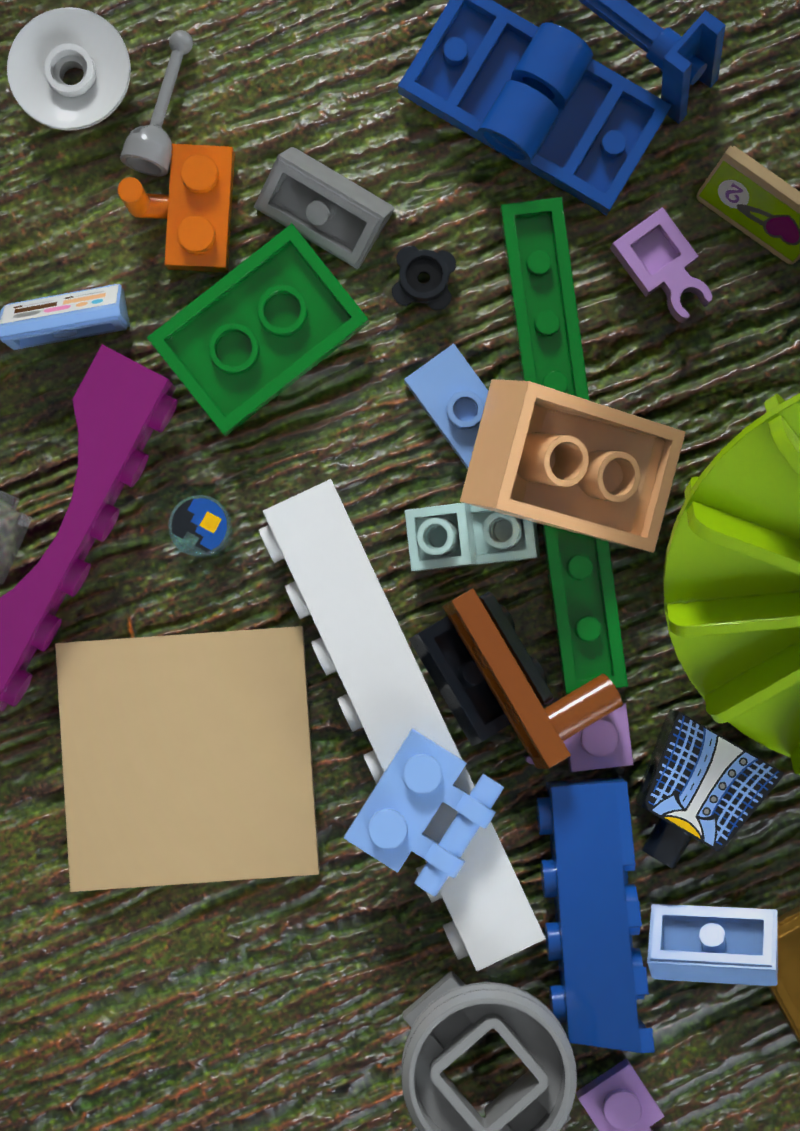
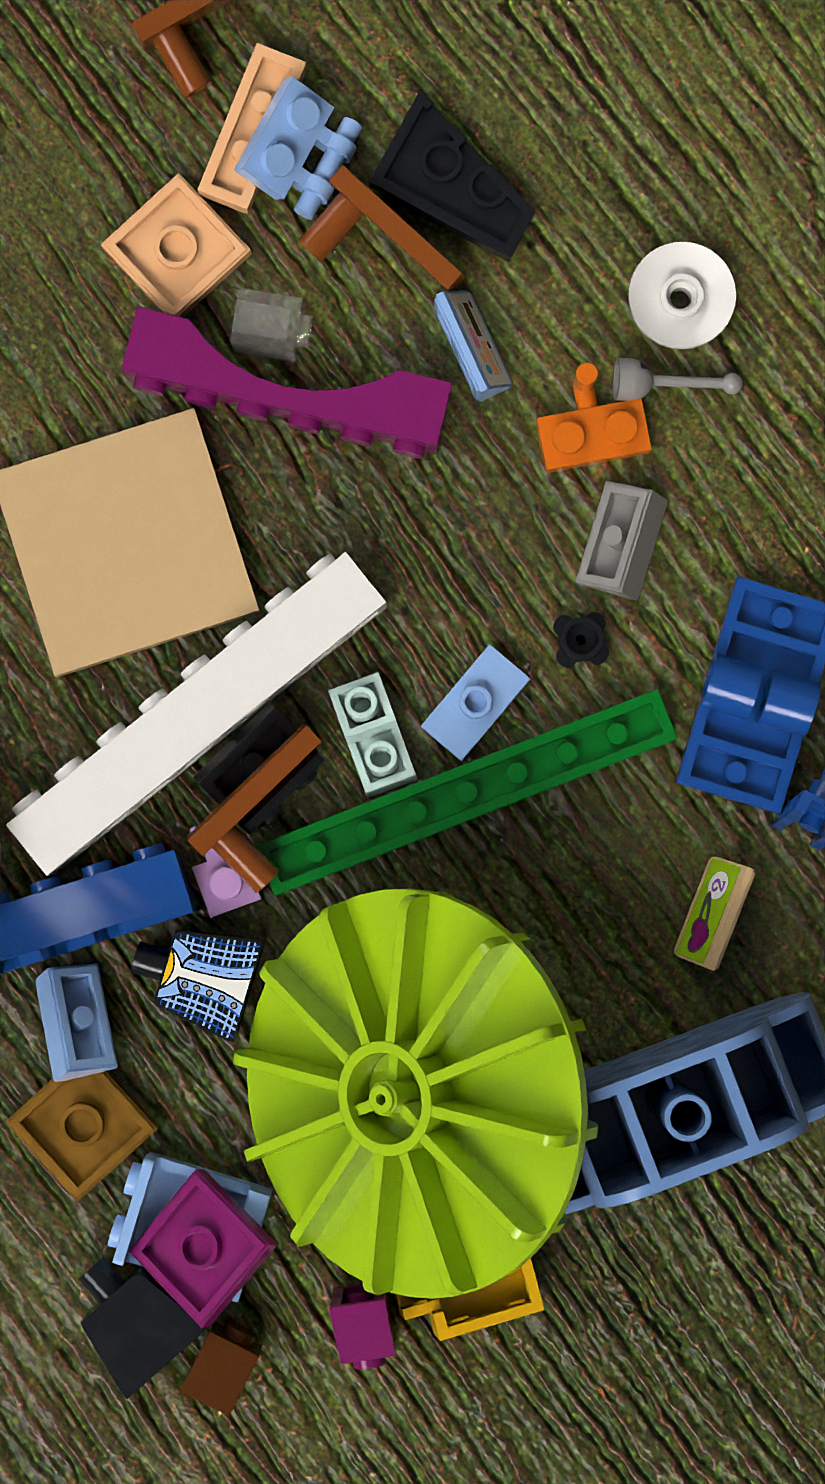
camera: 80 degrees right, 0 degrees up
green plate [147,223,369,437] -> none
tile [168,495,232,558] -> none
light blue plate [344,728,504,897] -> none
light nougat slope [460,379,686,553] -> none
lavender plate [610,207,712,323] -> none

